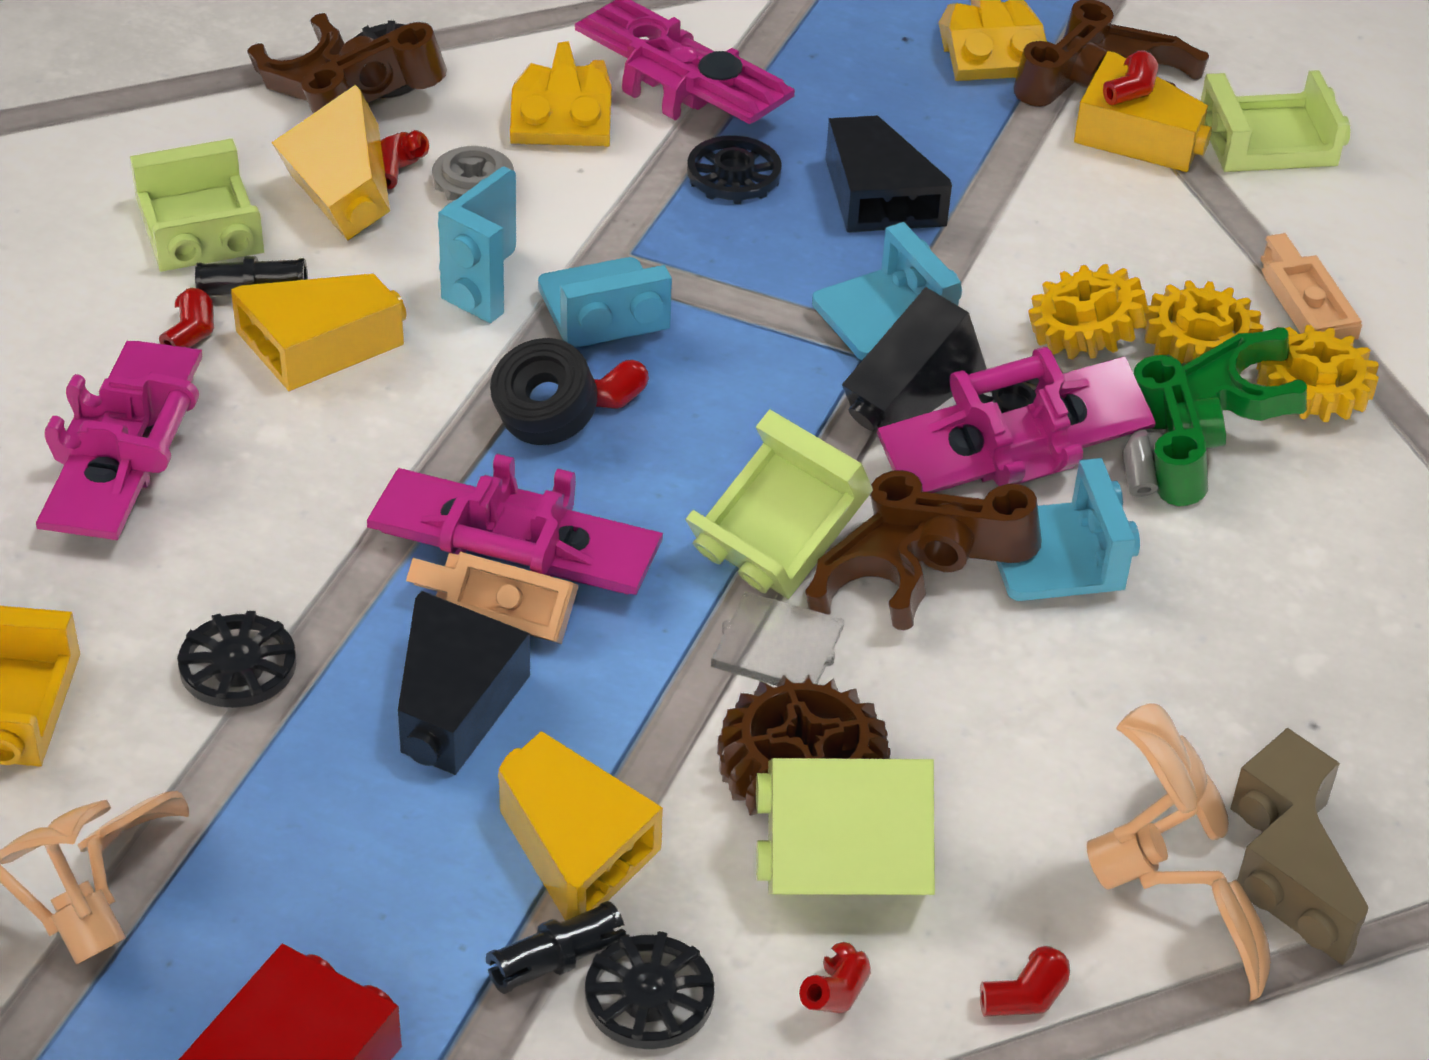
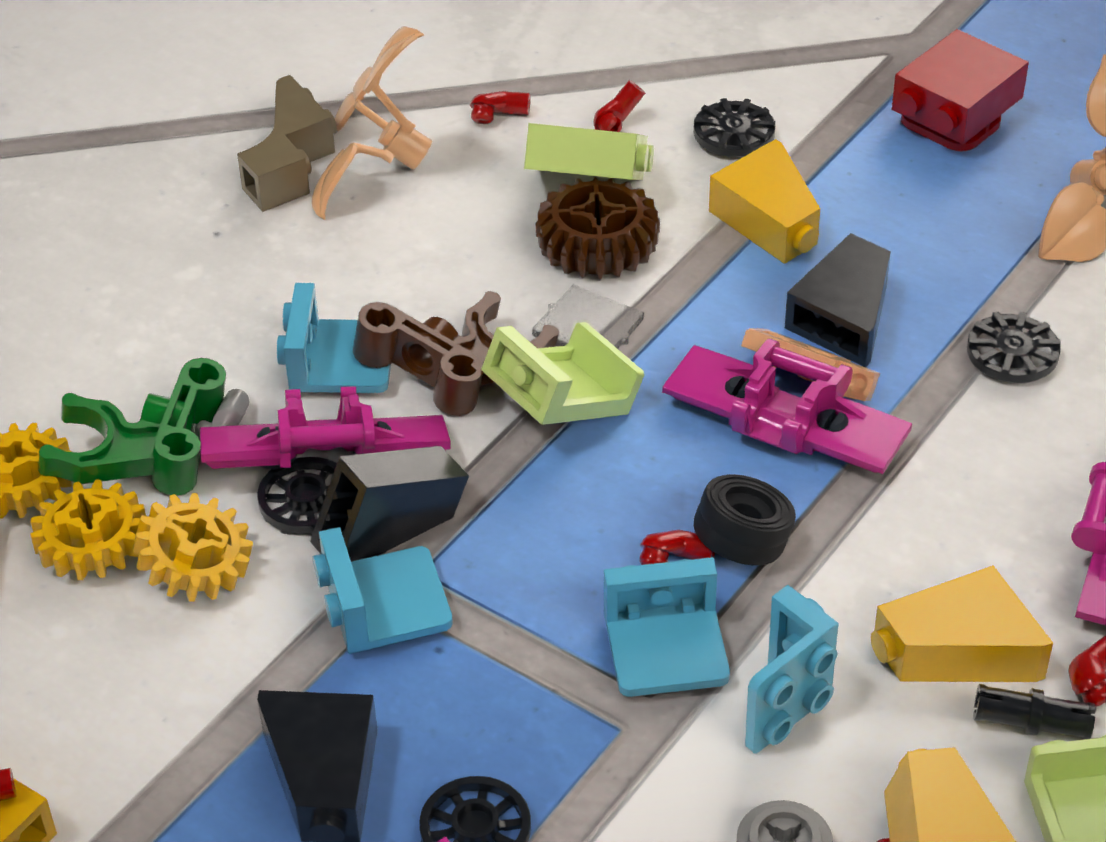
camera: 165 degrees left, 0 degrees up
black pin [486,901,626,994] -> none

